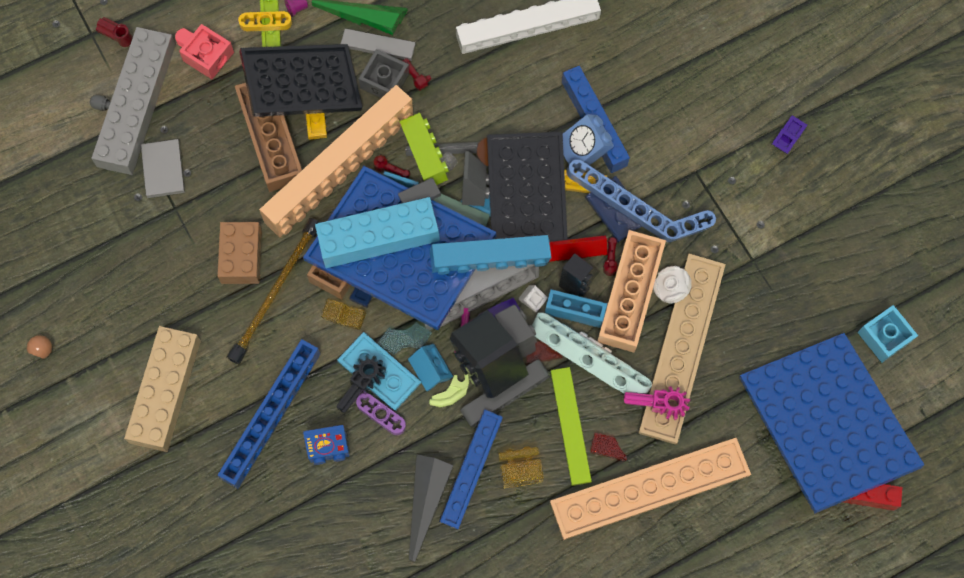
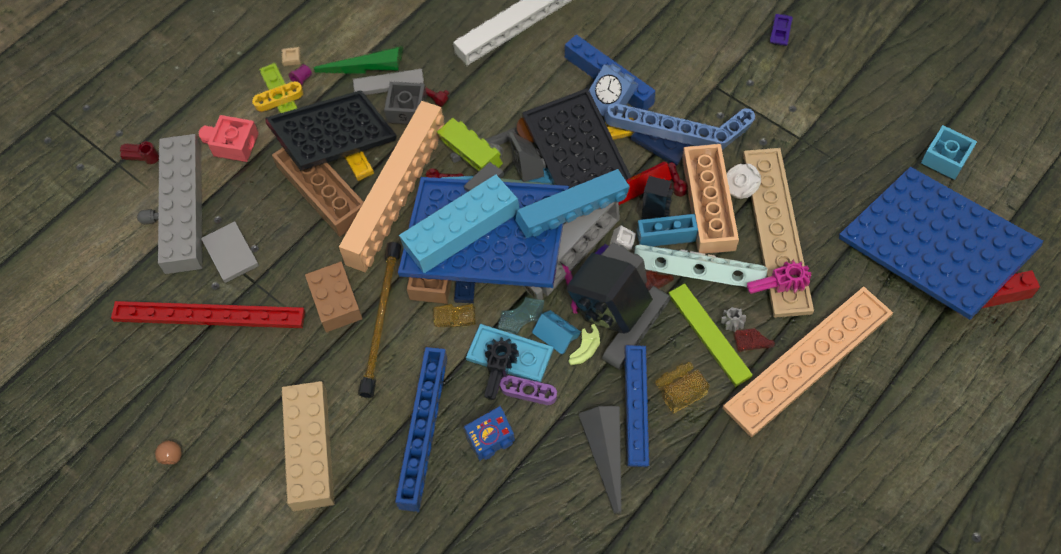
camera: 15 degrees left, 10 degrees down
none -> red plate [111,301,305,328]
none -> light grey gear [721,307,746,332]

